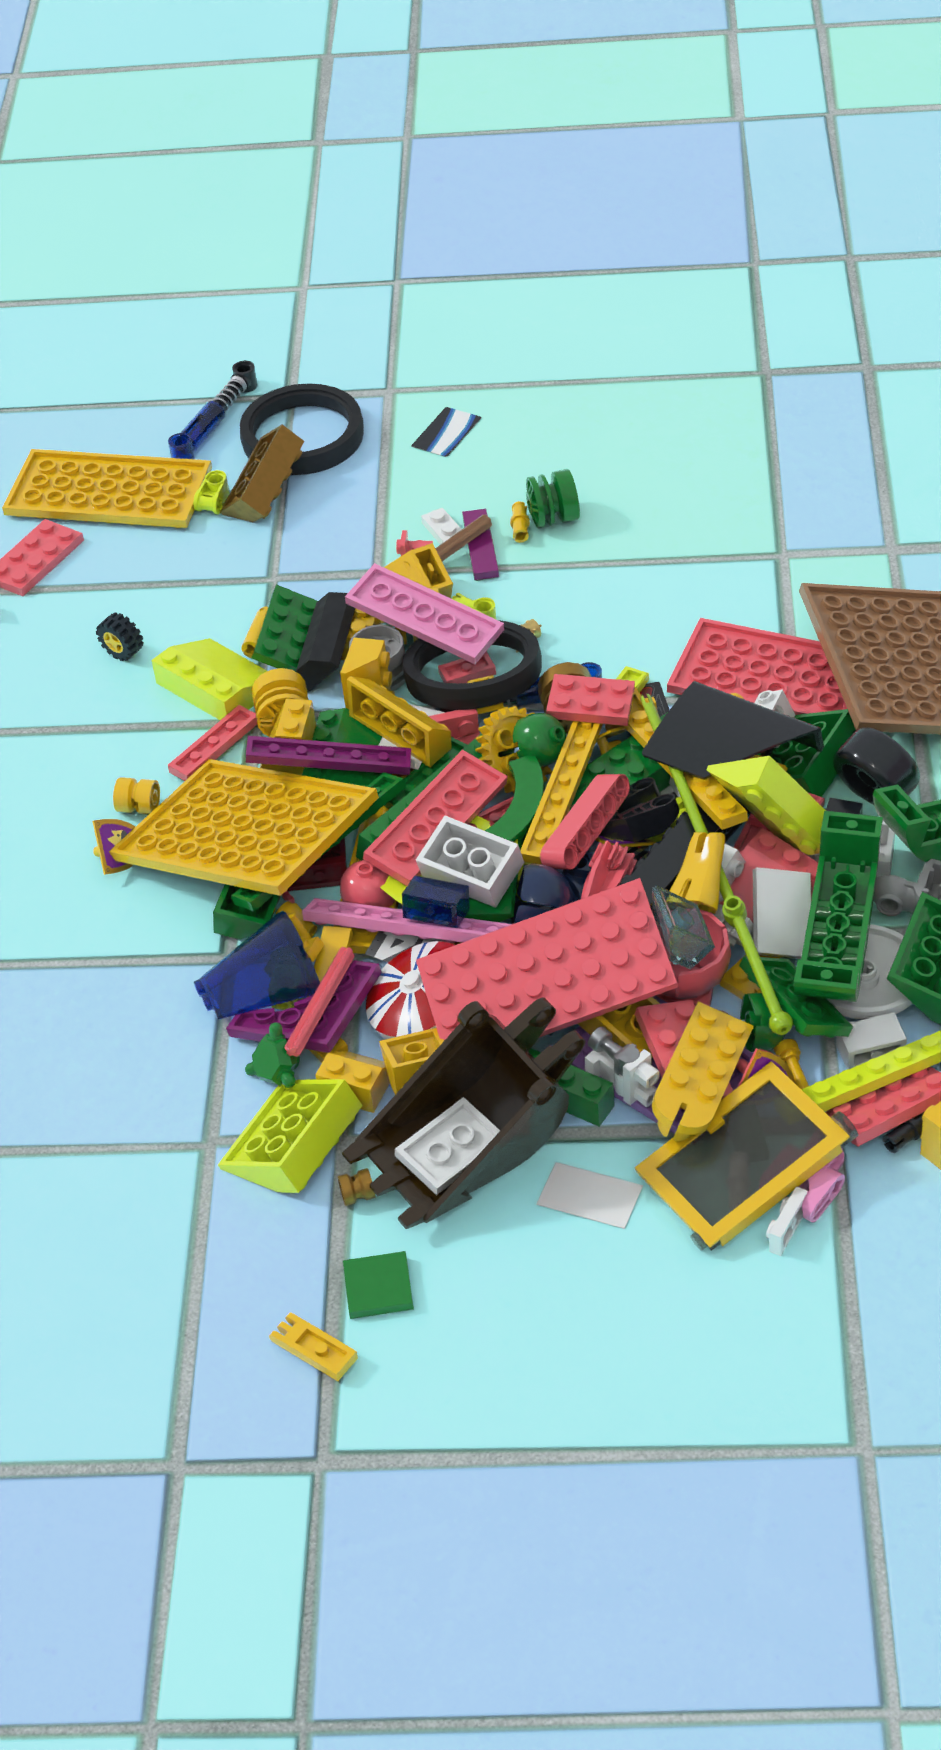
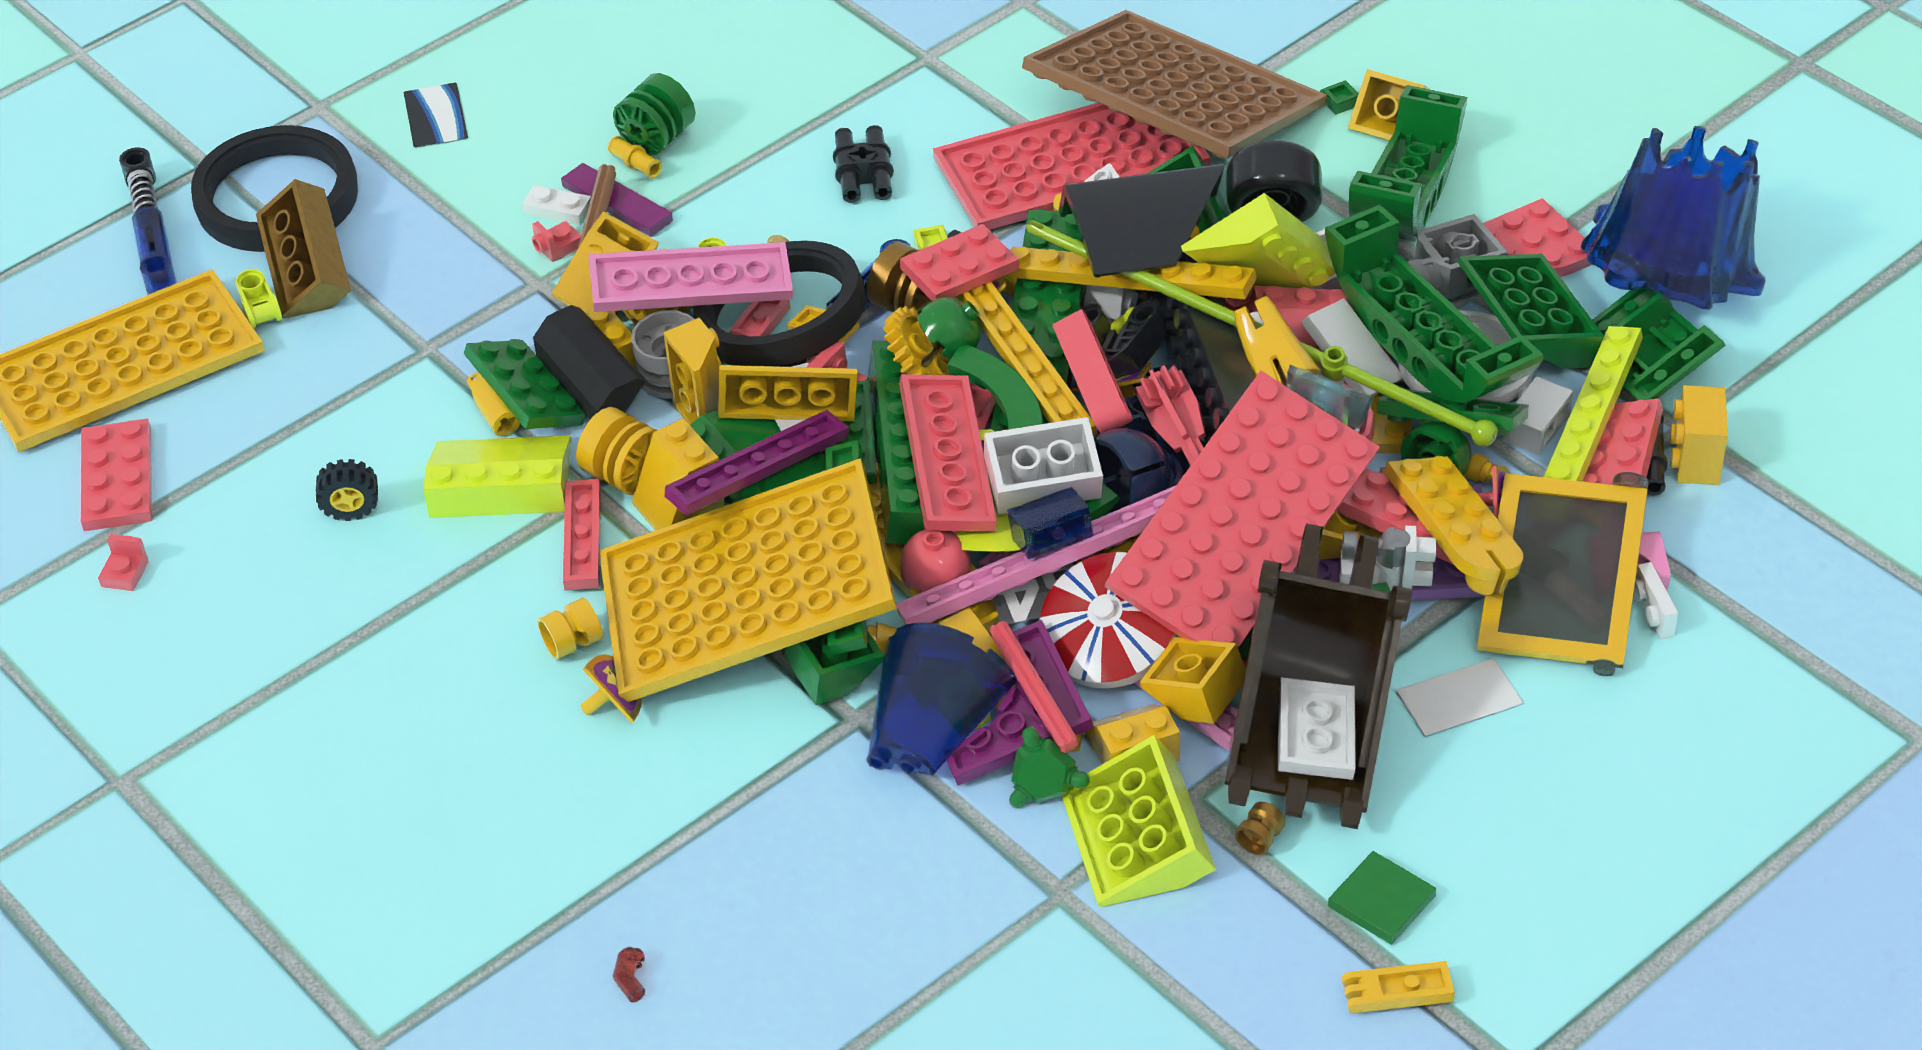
camera: 45 degrees left, 0 degrees up
none -> black pin [832,125,894,203]

